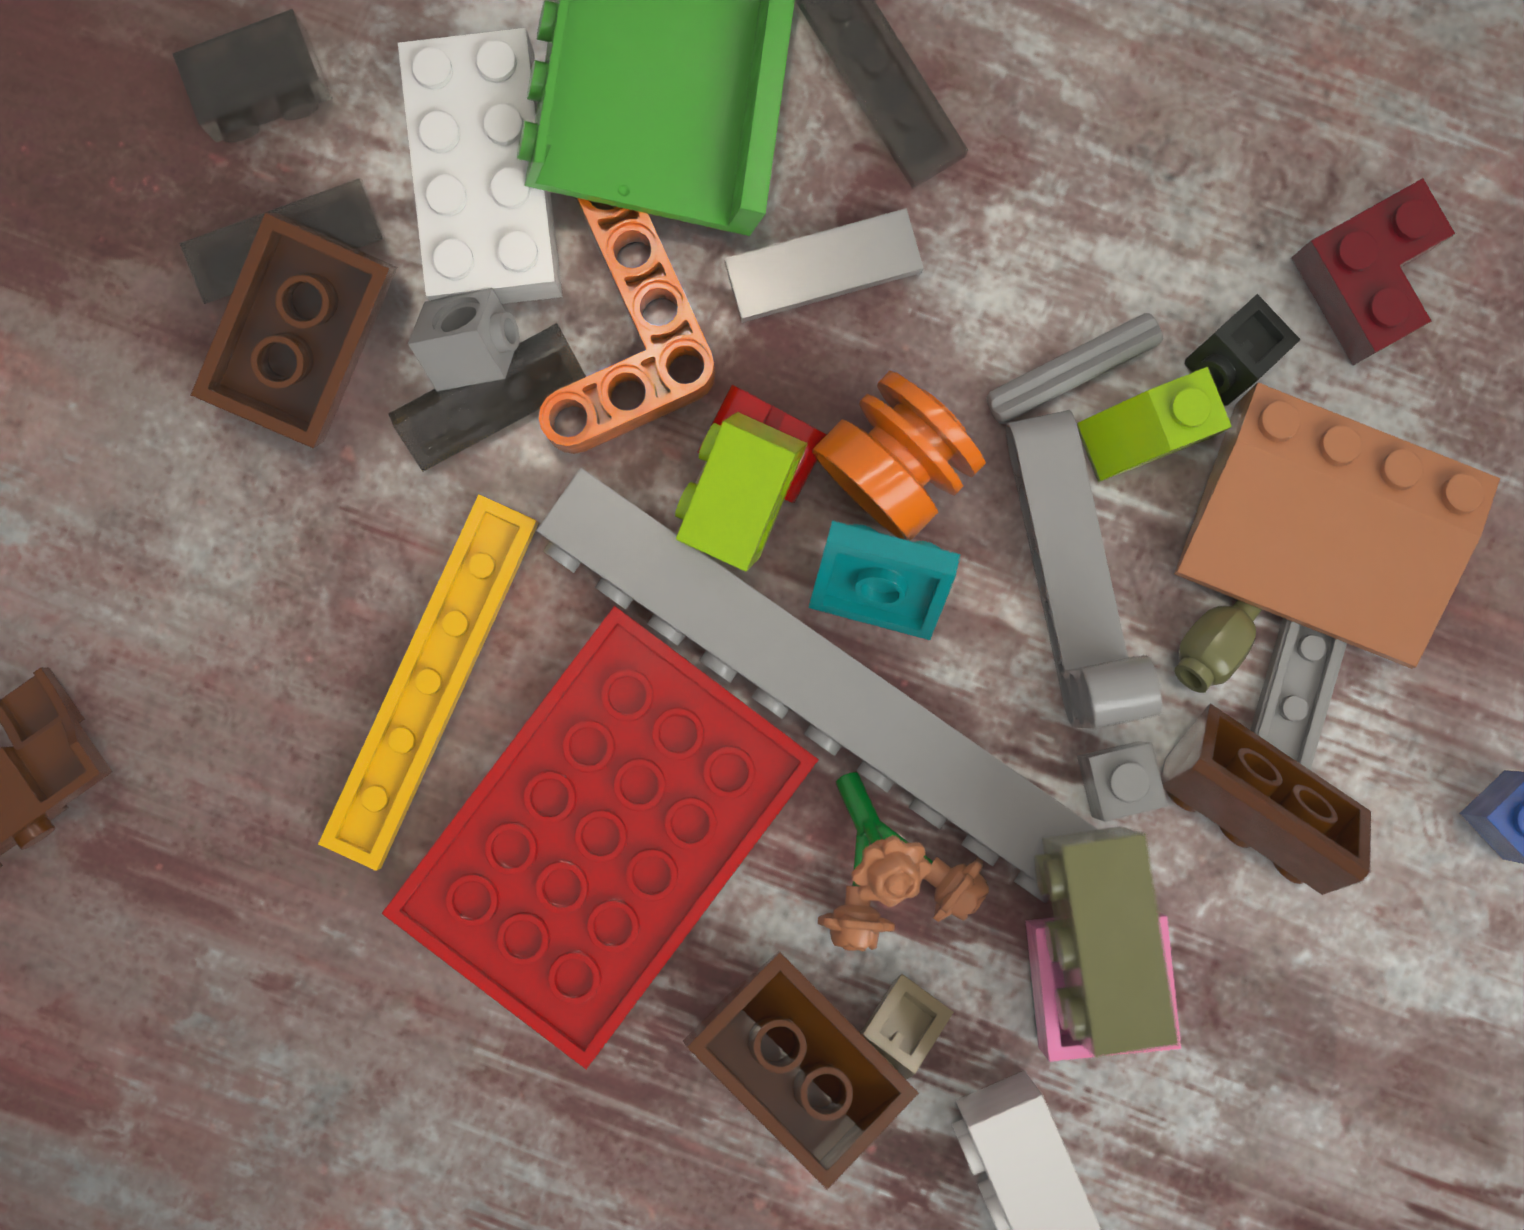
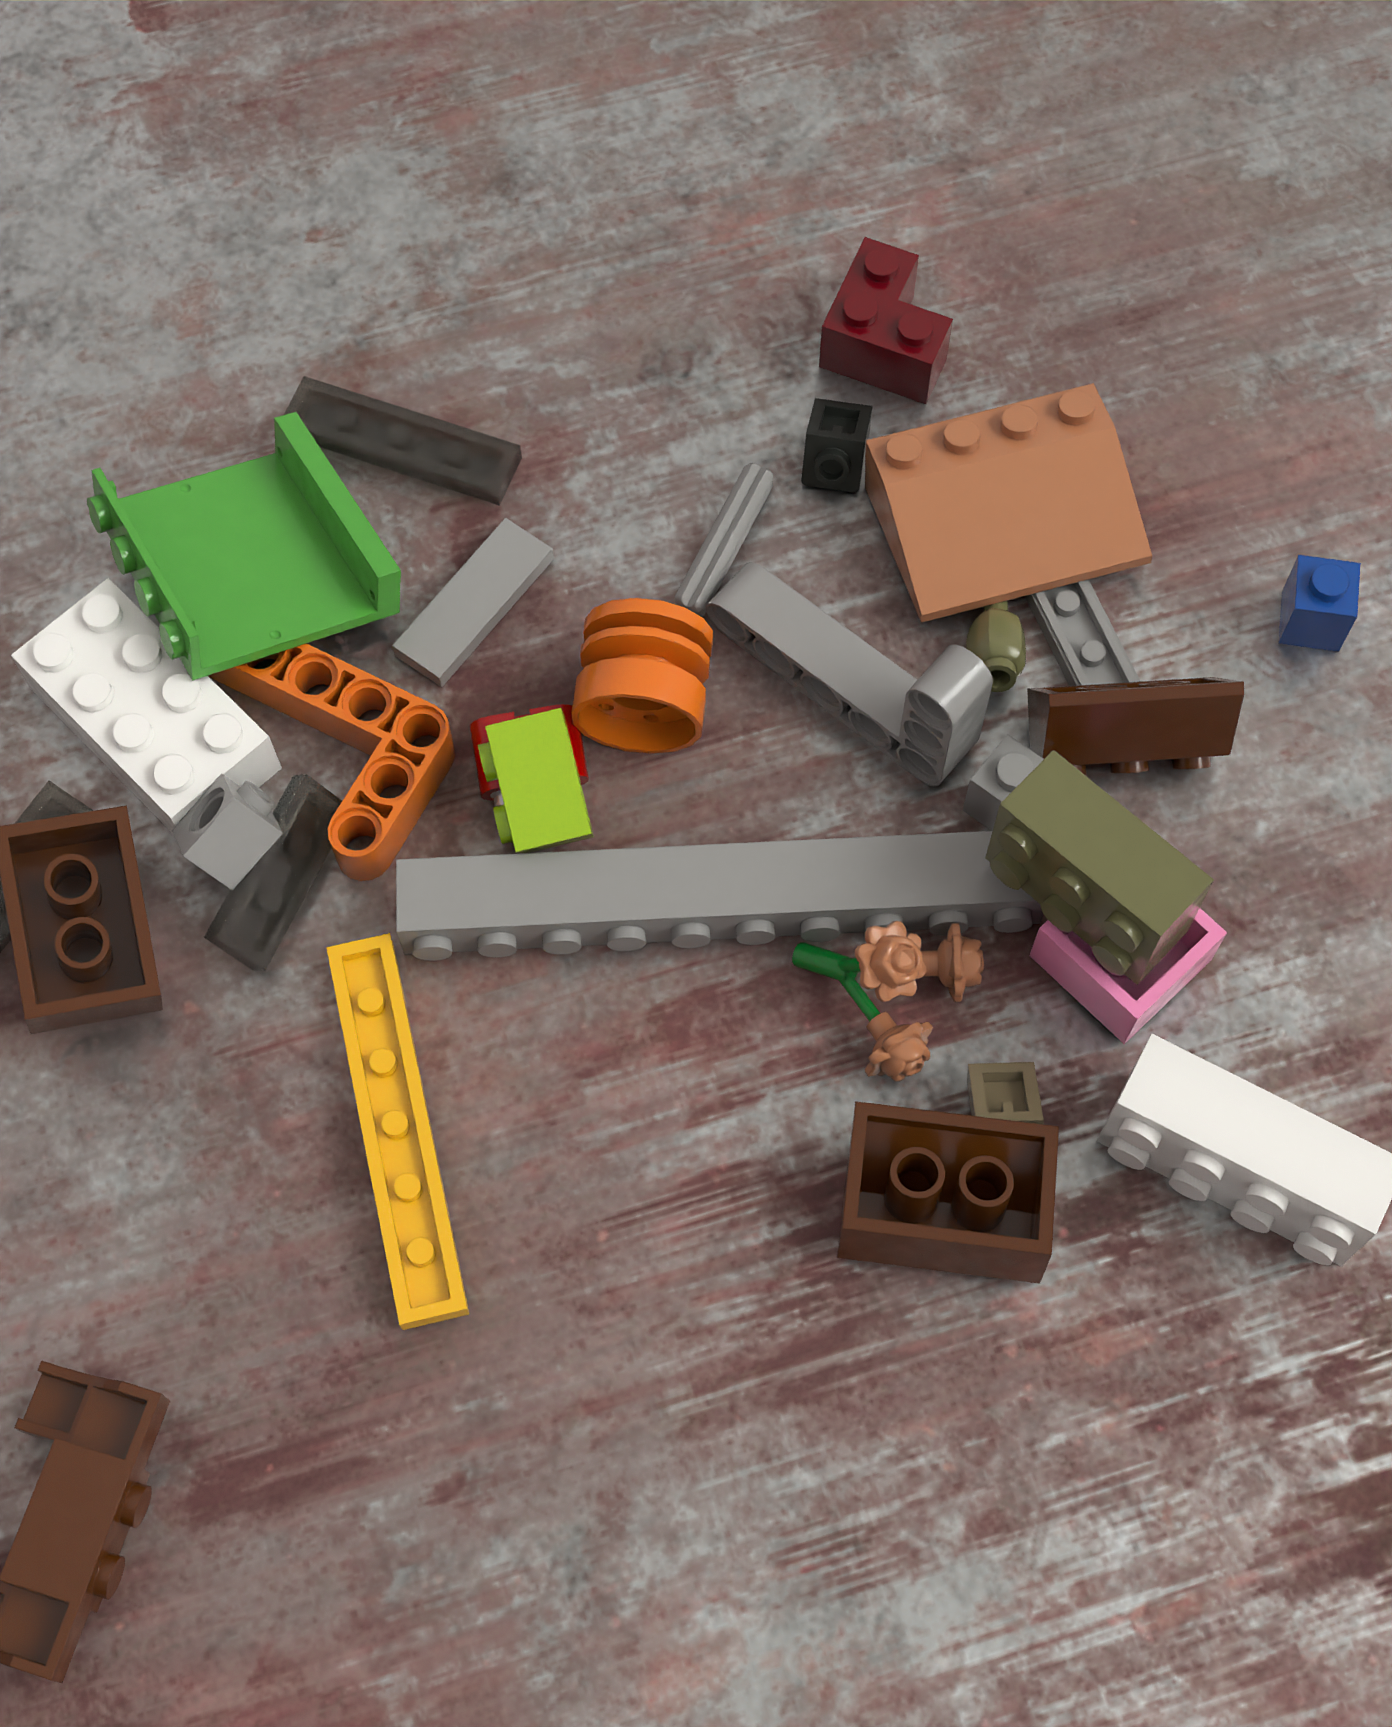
camera: 40 degrees left, 20 degrees down
red plate [381,606,819,1069] -> none
teal plate [808,520,960,640] -> none
lime slope [1077,367,1232,482] -> none

